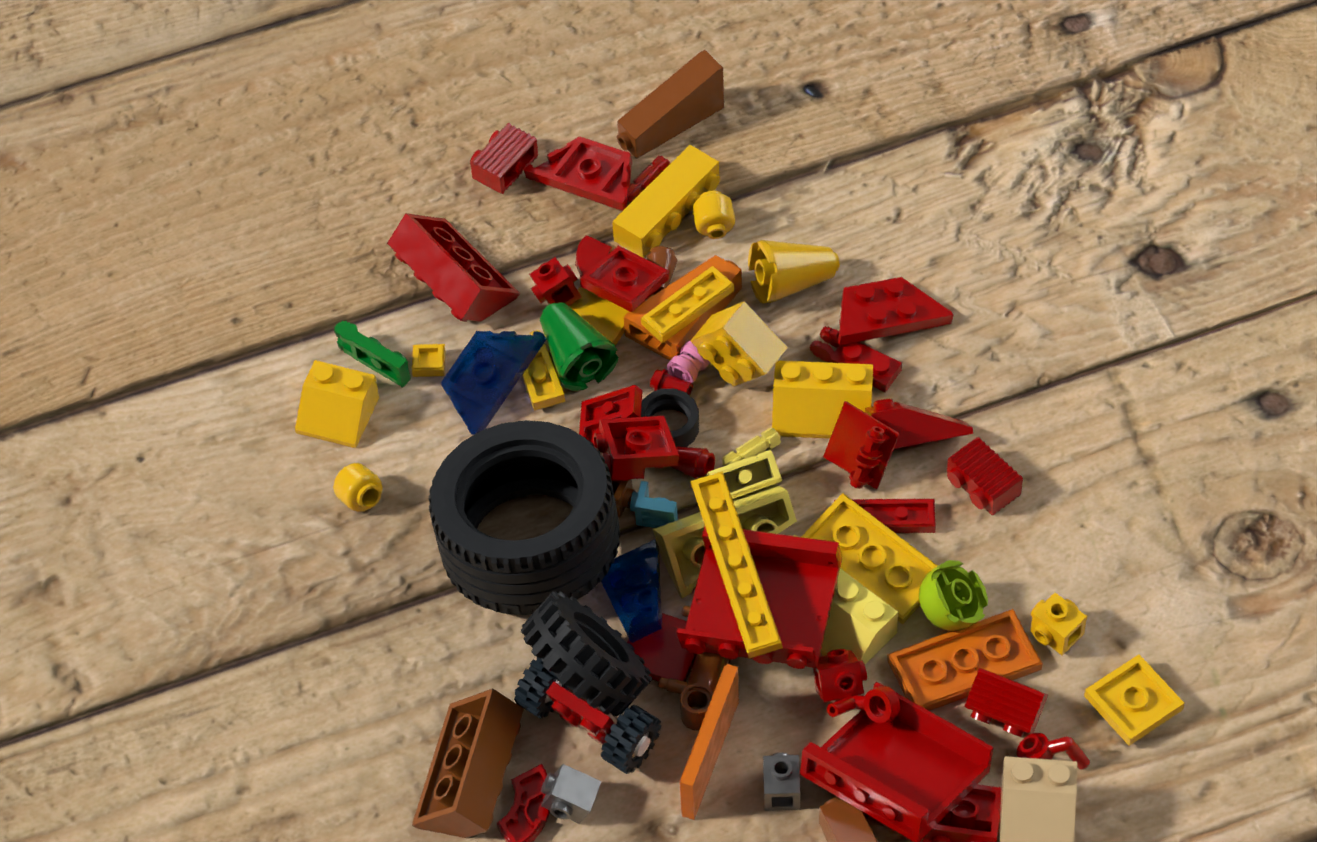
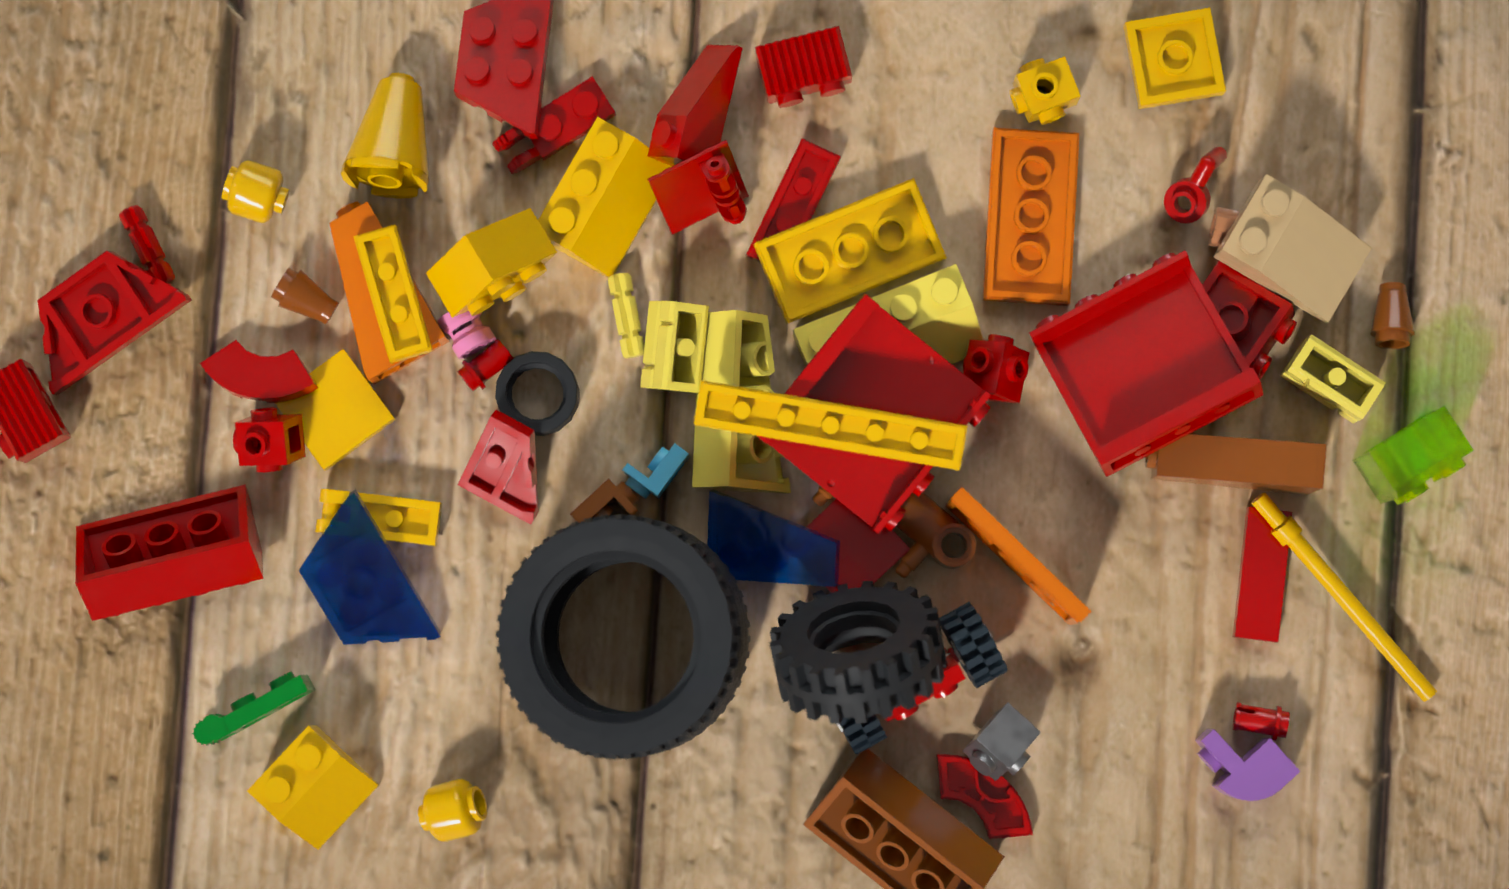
camera: 65 degrees left, 30 degrees up
yellow tile [412,344,446,377] -> none
green cone [540,303,619,391] -> none
red plate [580,246,669,312] -> none
red plate [593,416,679,481] -> none
yellow brick [612,145,720,258] -> none
dark orange slope [617,50,724,159] -> none
red cone [670,447,715,479] -> none
flat silver brick [763,753,800,811] -> none
red plate [827,686,900,723] -> none
lime cylinder [919,560,988,631] -> none
red brick [964,668,1048,738] -> none

